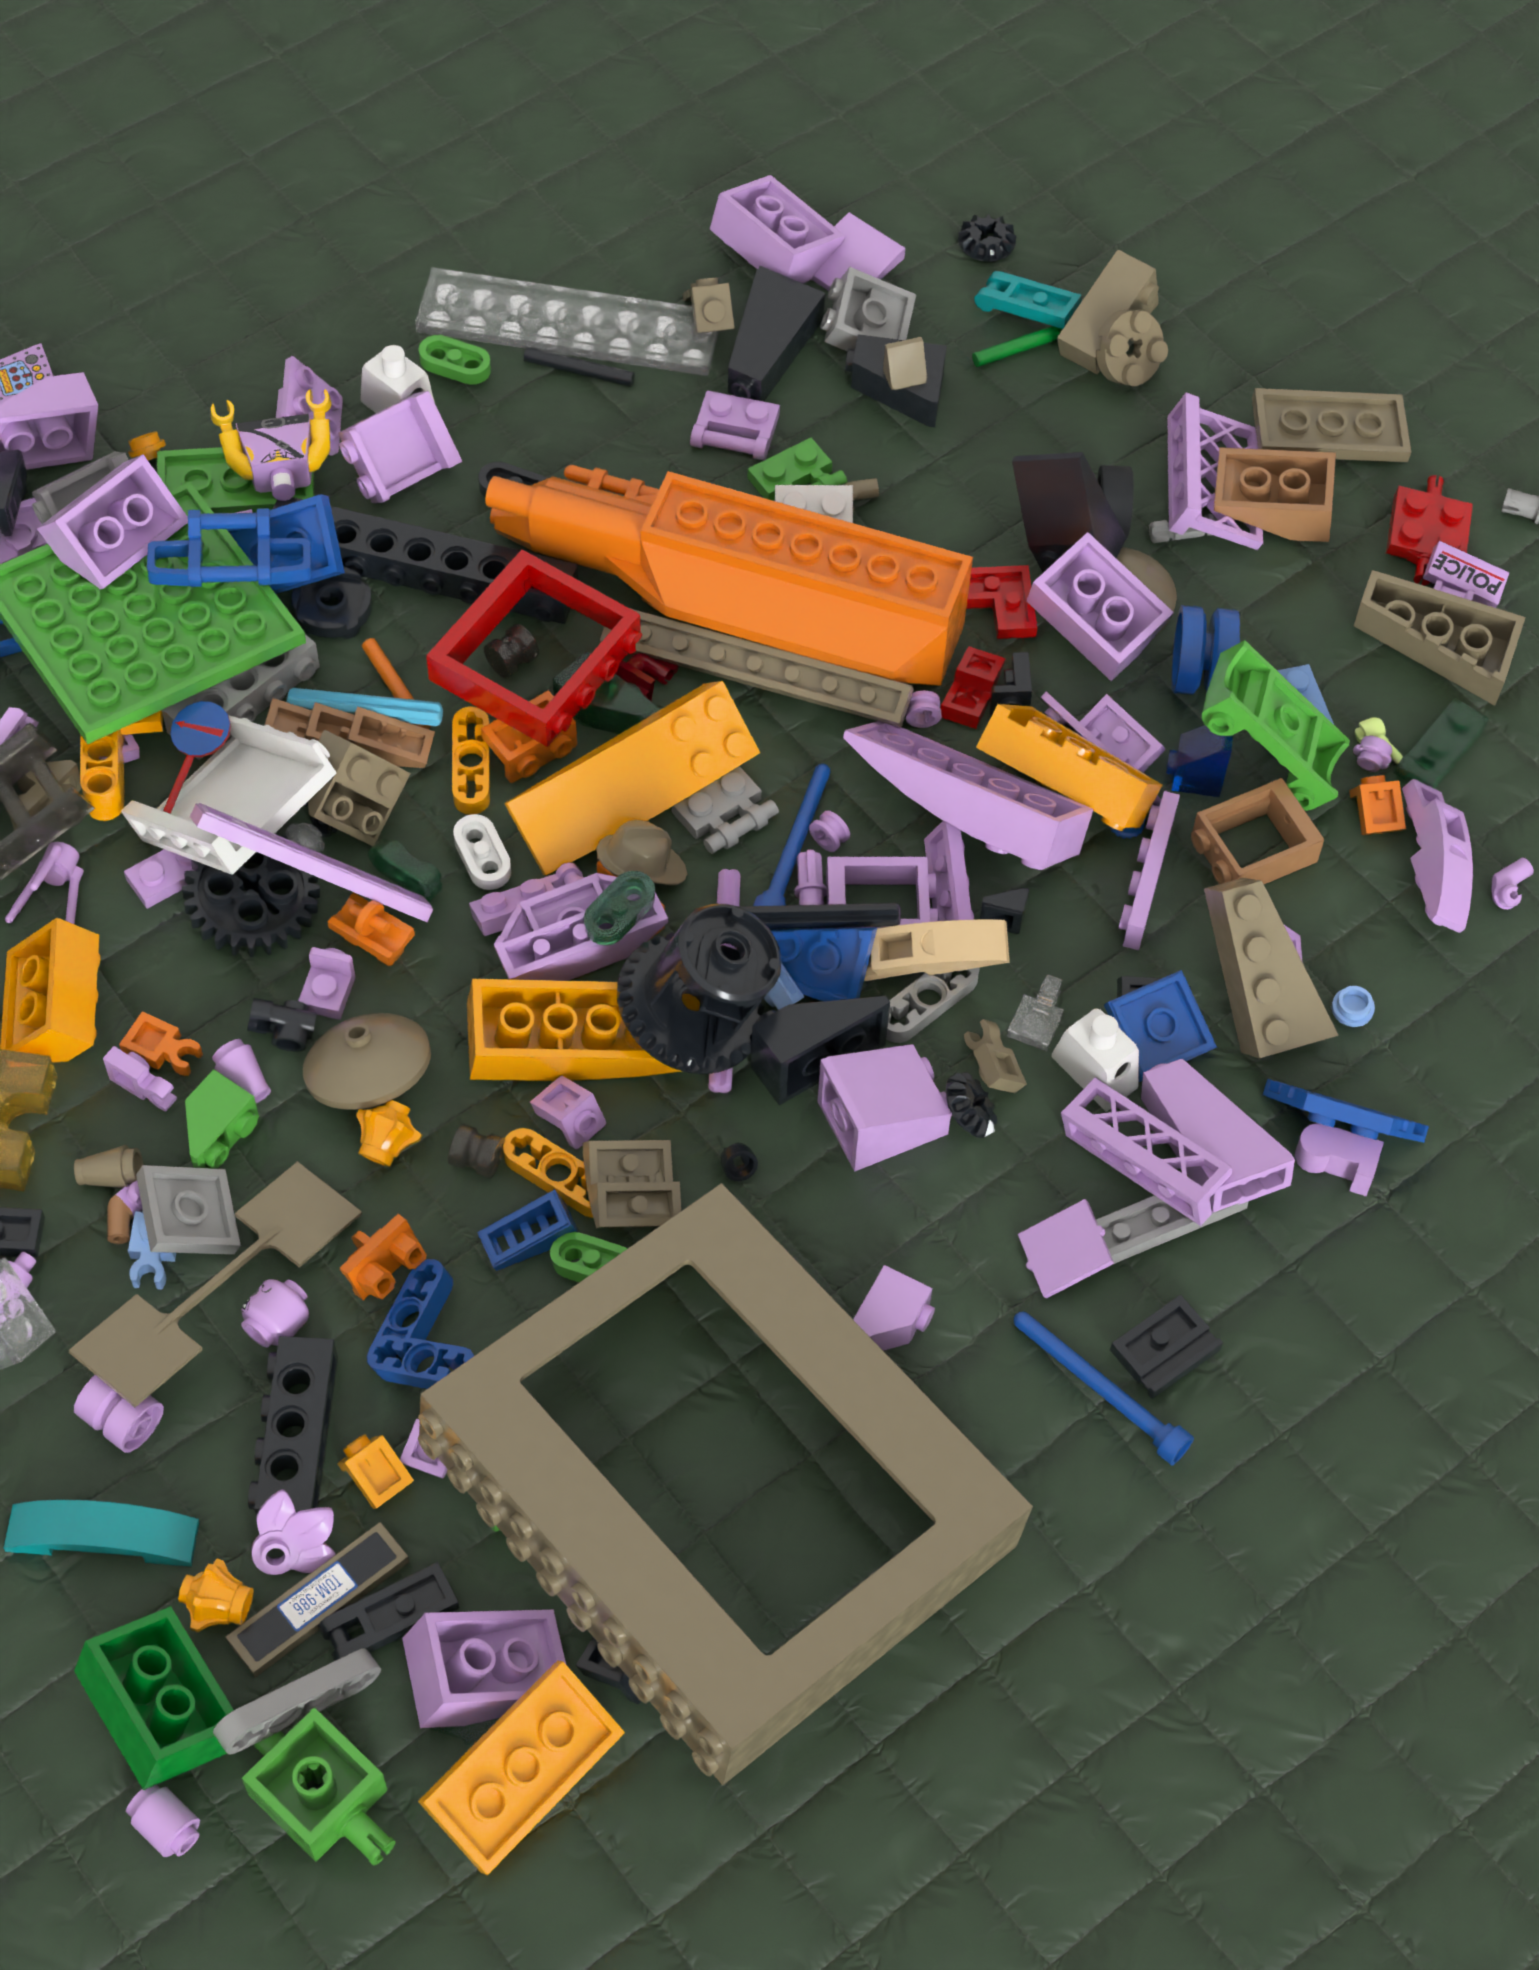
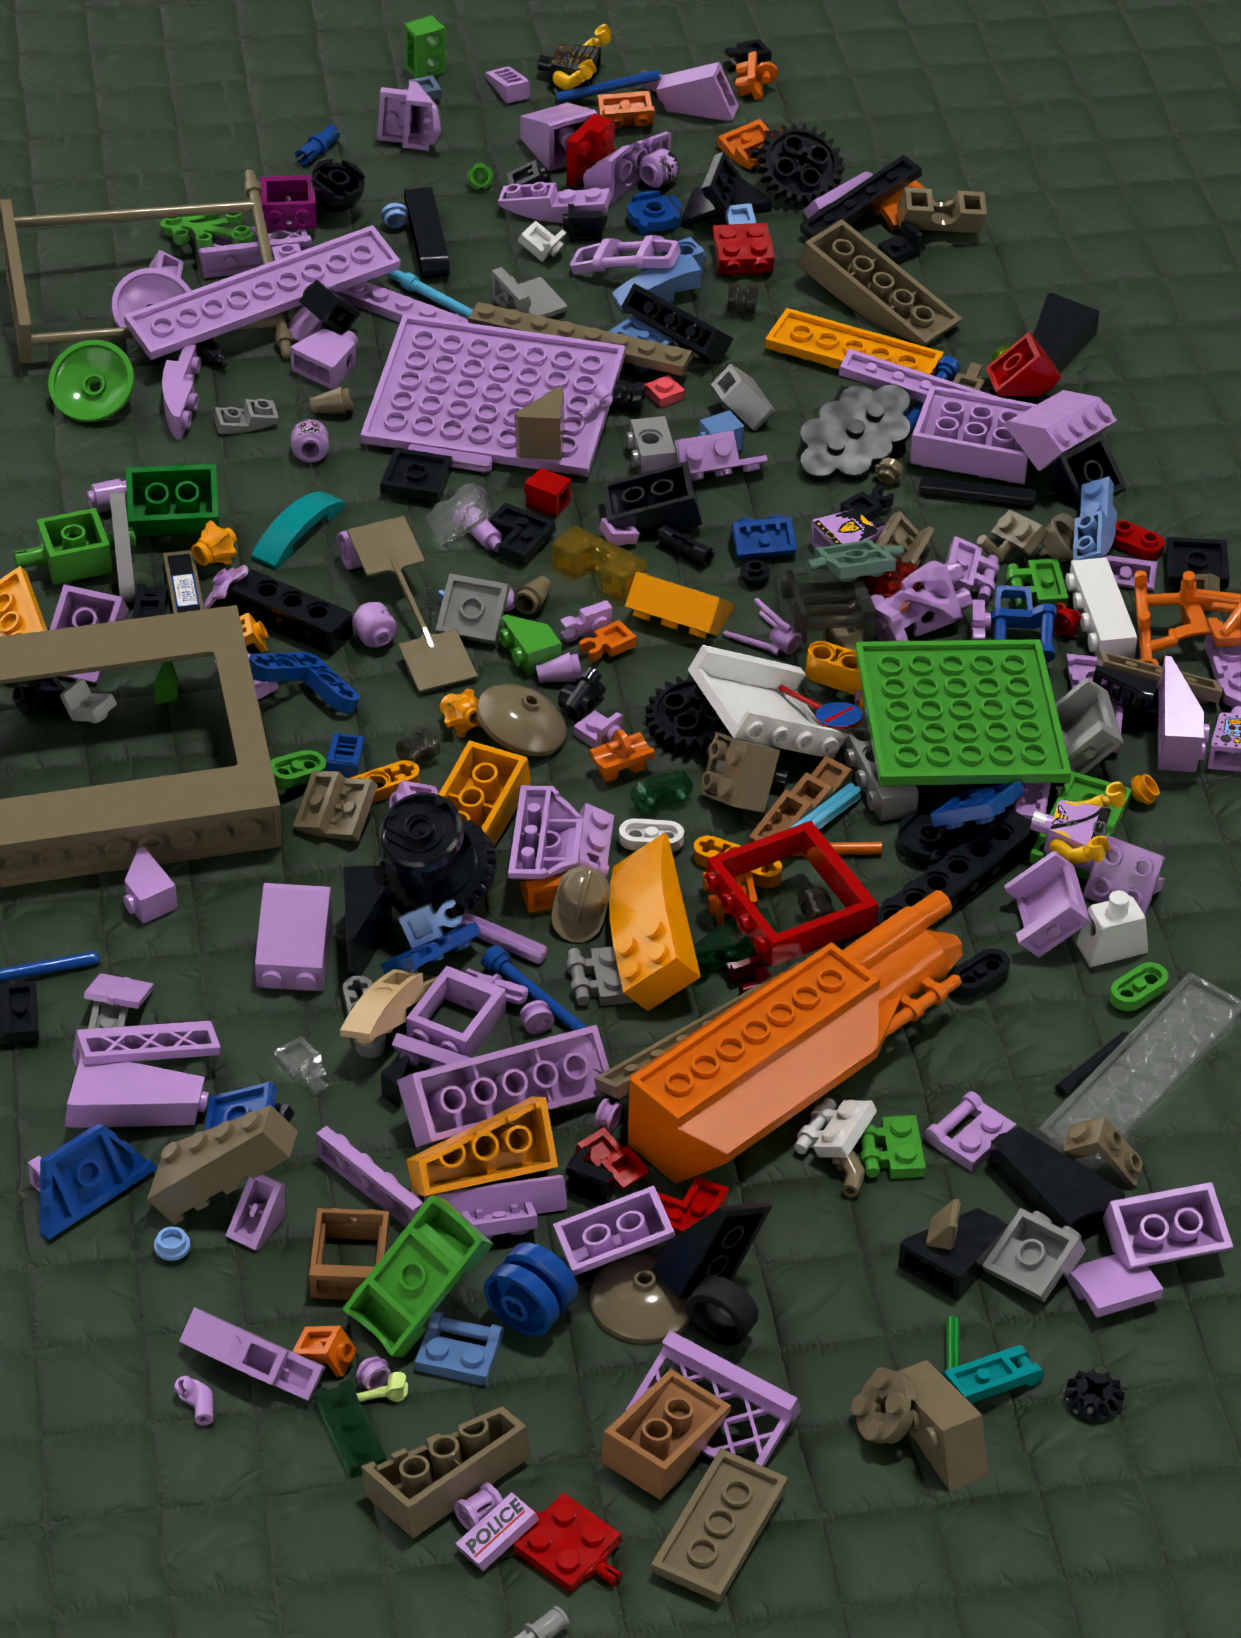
camera: 120 degrees right, 15 degrees down
lavender slope [37,454,188,589] -> none
blue bar [147,508,311,587] -> none
lavender tile [190,803,433,922] -> none
orange hips [340,1214,427,1300] -> none
clear green plate [584,871,655,945] -> none
black axle [693,903,901,929] -> none
black hinge [721,1142,758,1181] -> none
black gear [946,1072,997,1138] -> none
dark tan plate [964,1019,1027,1094] -> none
white torso [1051,1008,1139,1112] -> none

